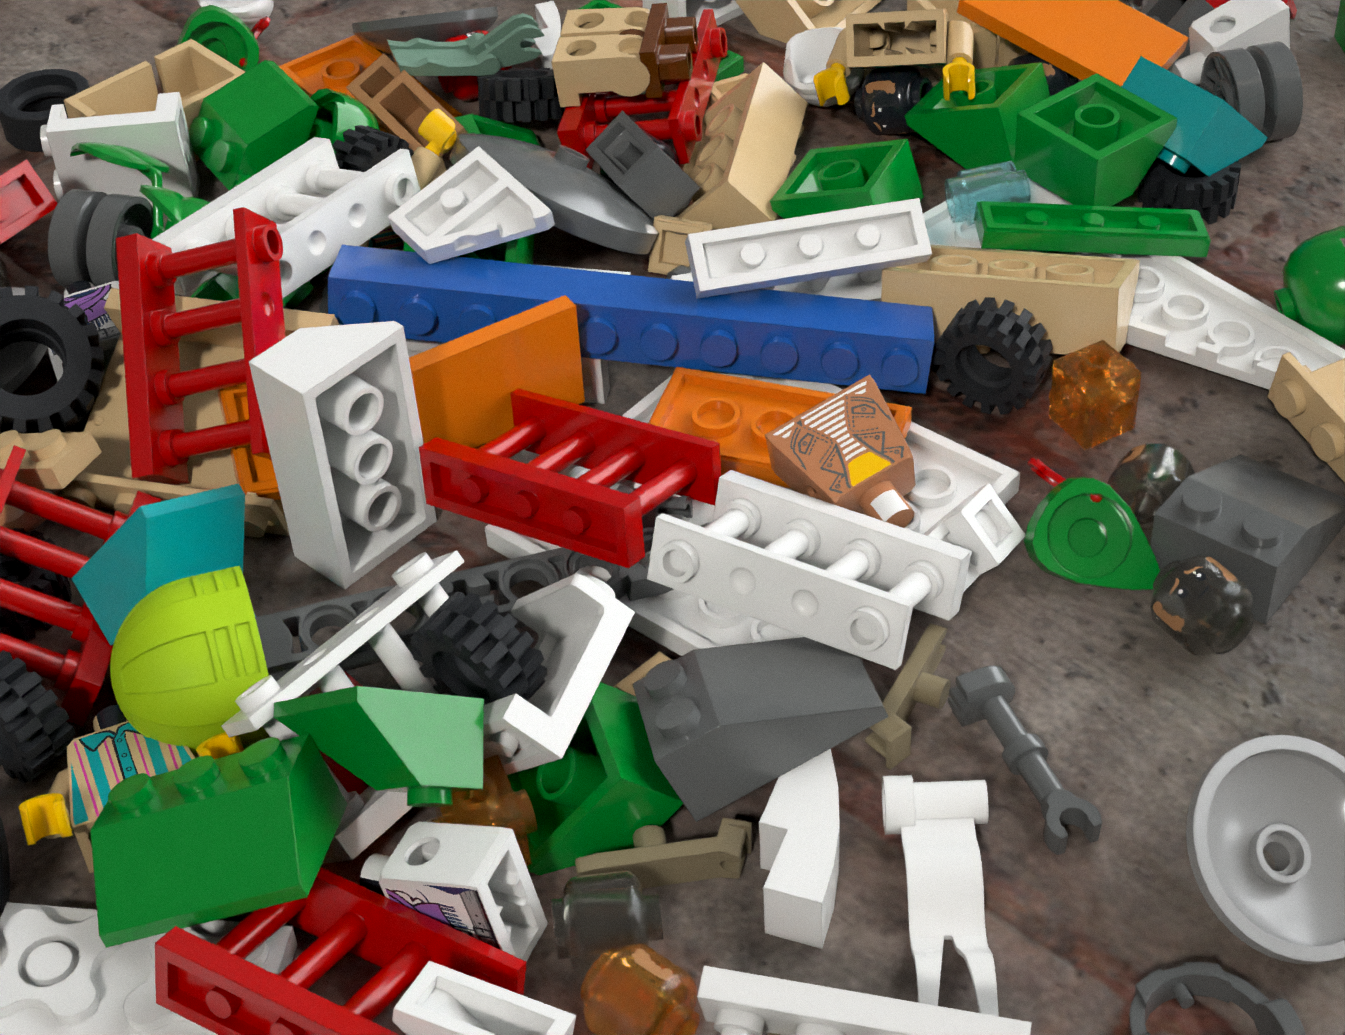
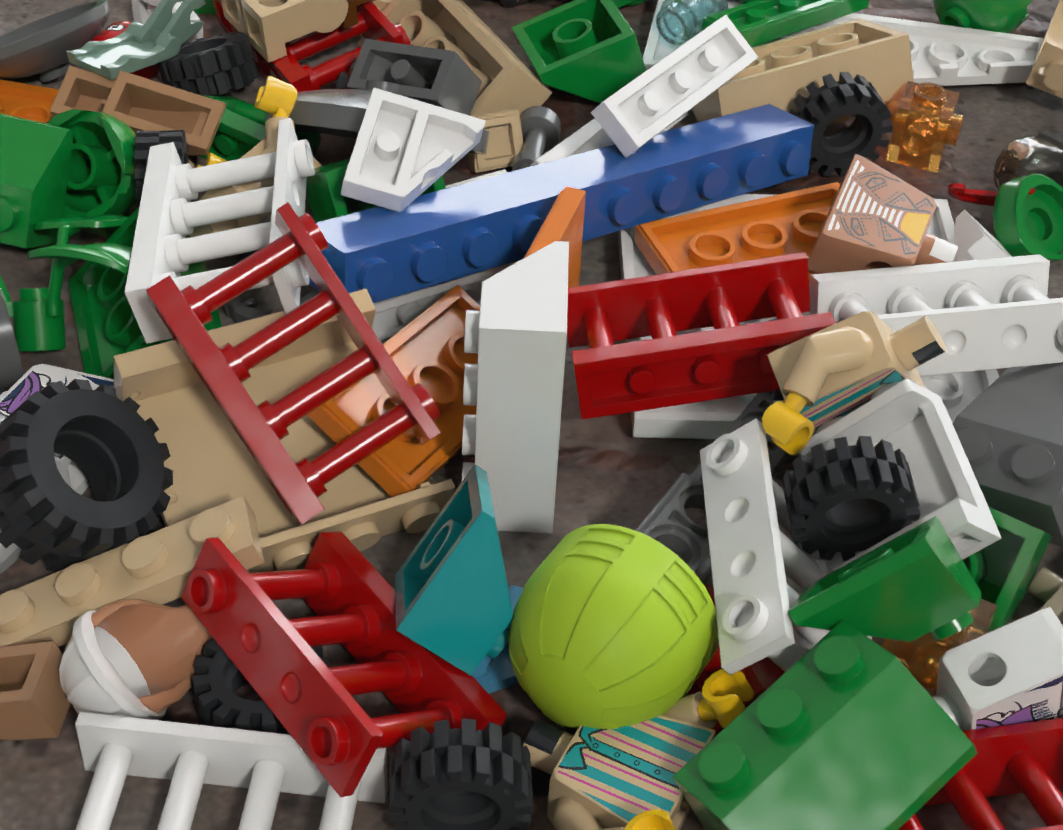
camera: 45 degrees left, 0 degrees up
none -> tan torso [762,311,946,455]

